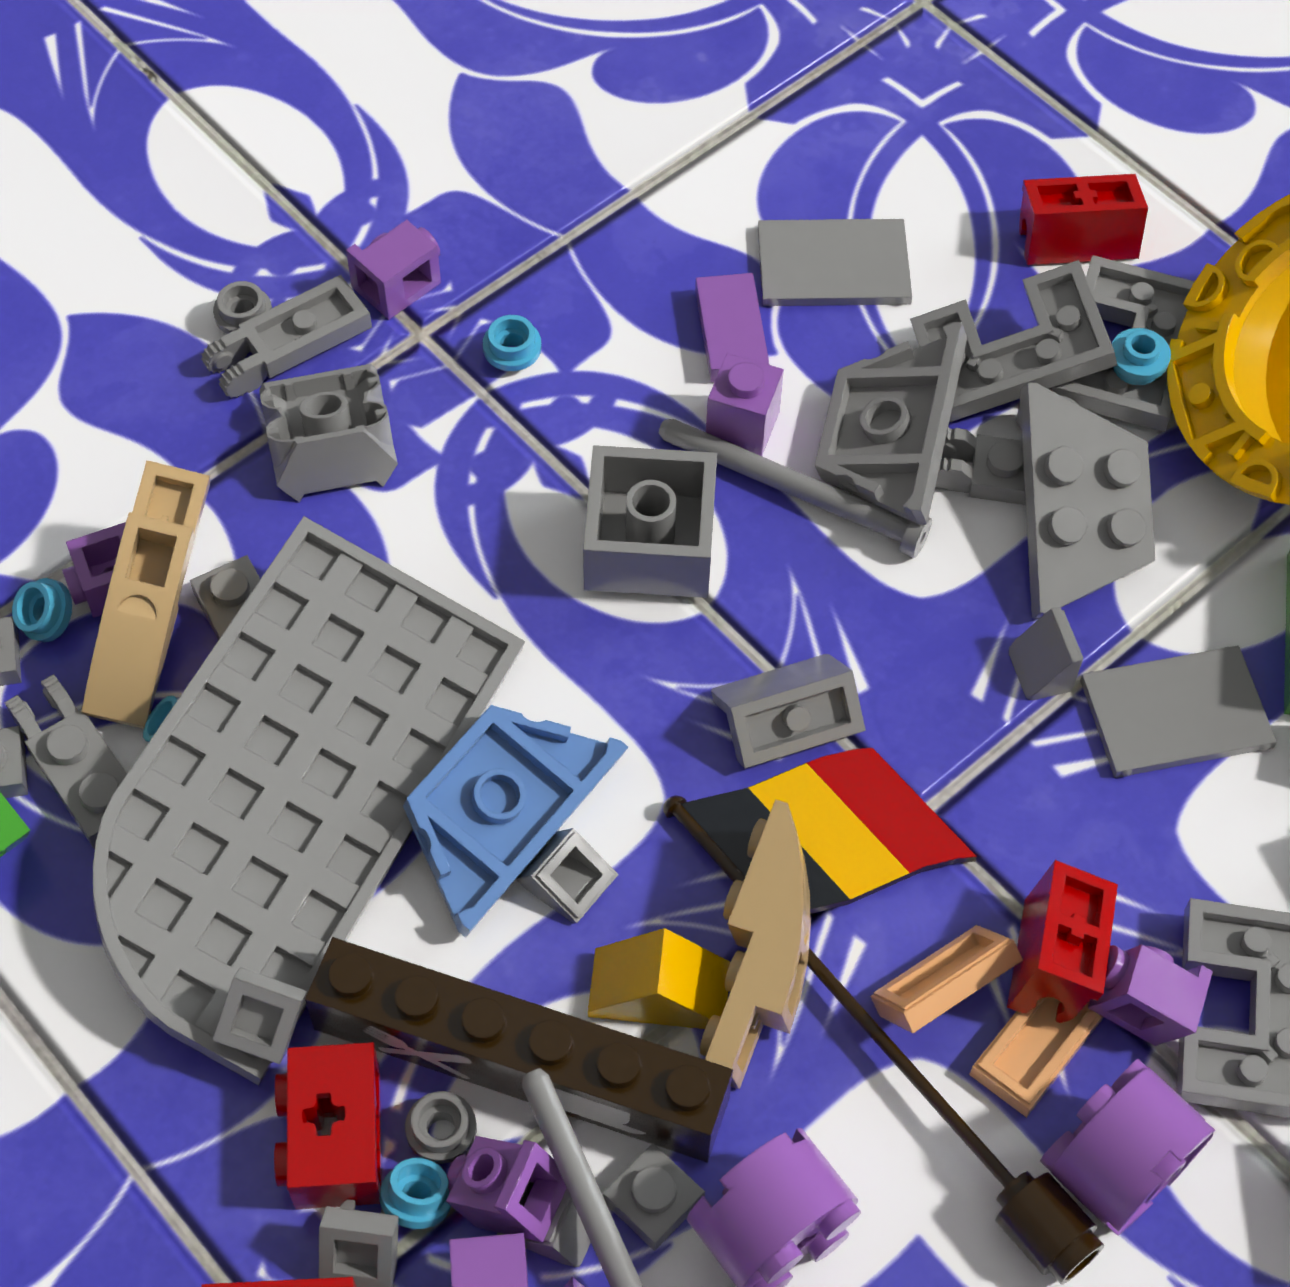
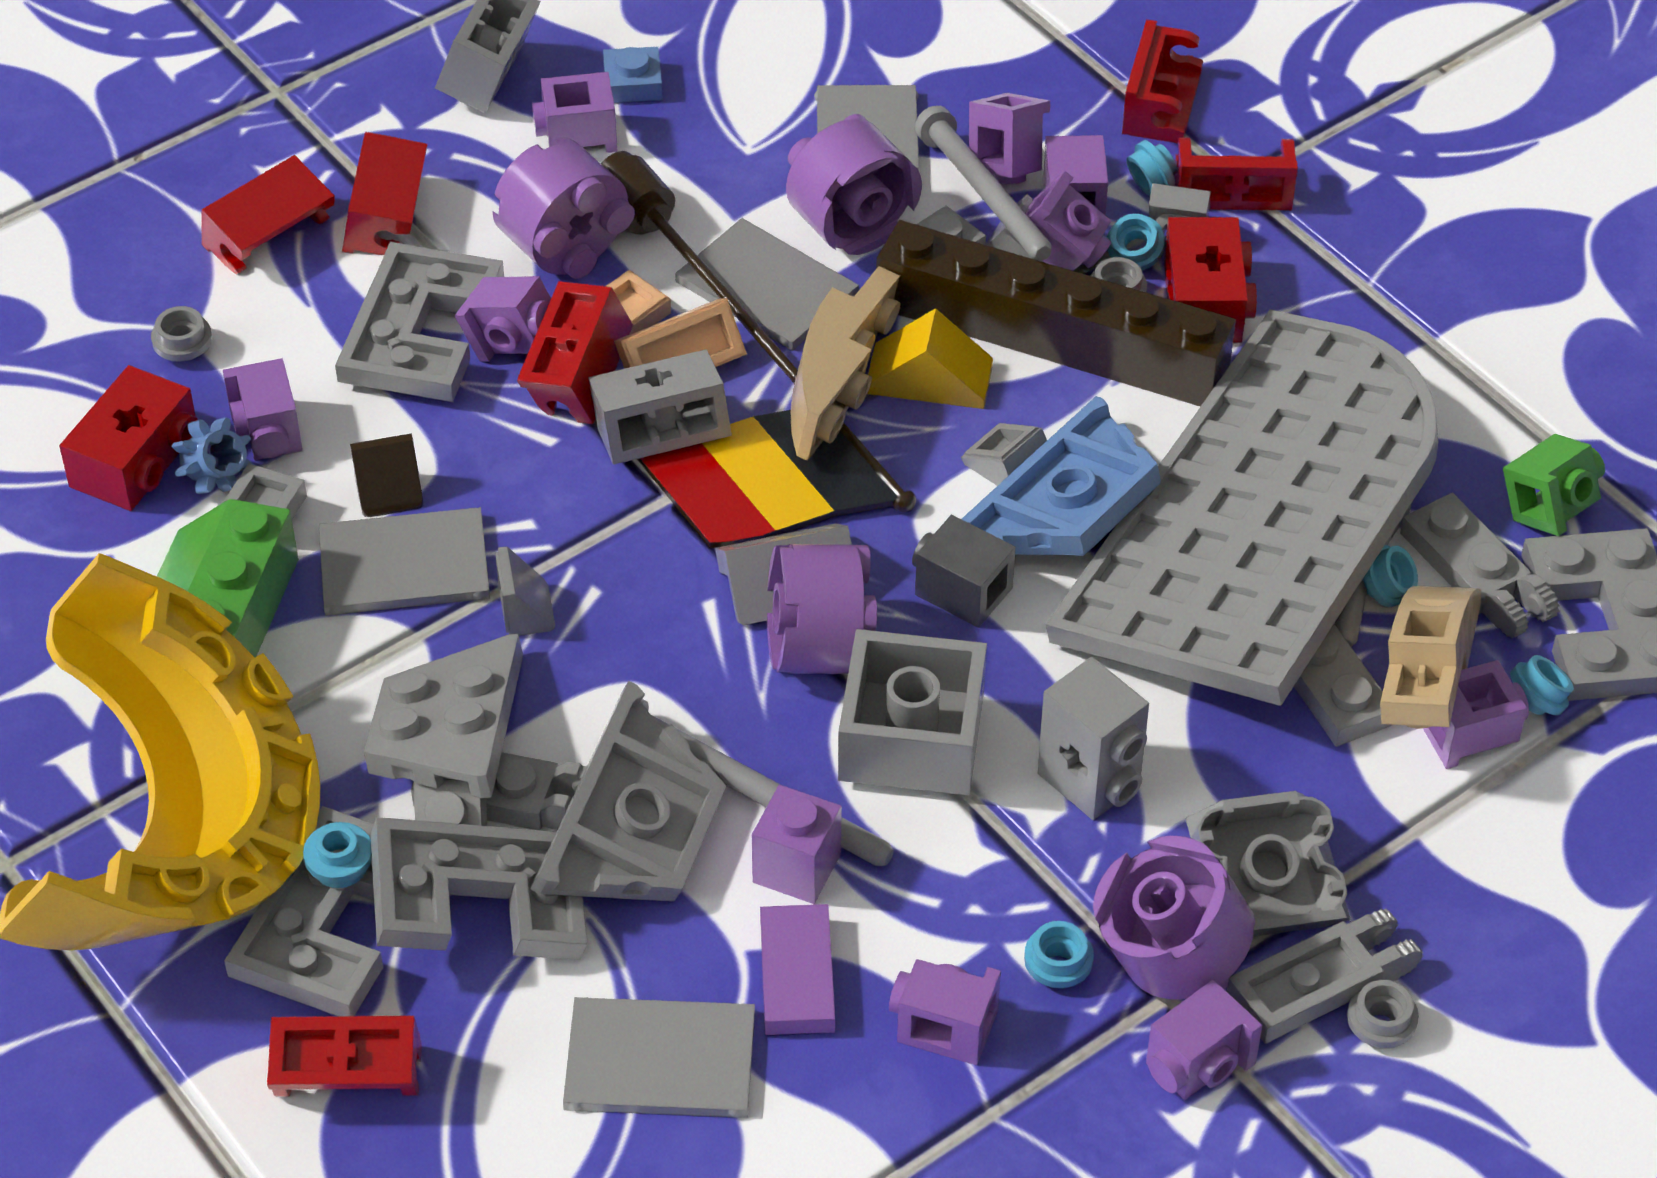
camera: 175 degrees left, 10 degrees down
light grey plate [213,967,307,1064] -> none
none -> dark brown slope [350,433,423,517]
none -> light grey brick [588,349,732,465]
none -> light grey piece [675,218,859,351]
none -> medium lavender brick [767,544,877,674]
none -> medium lavender brick [889,959,1001,1065]
none -> flat silver brick [912,514,1016,628]
none -> light grey brick [1037,656,1149,821]
none -> medium lavender brick [1093,836,1255,999]

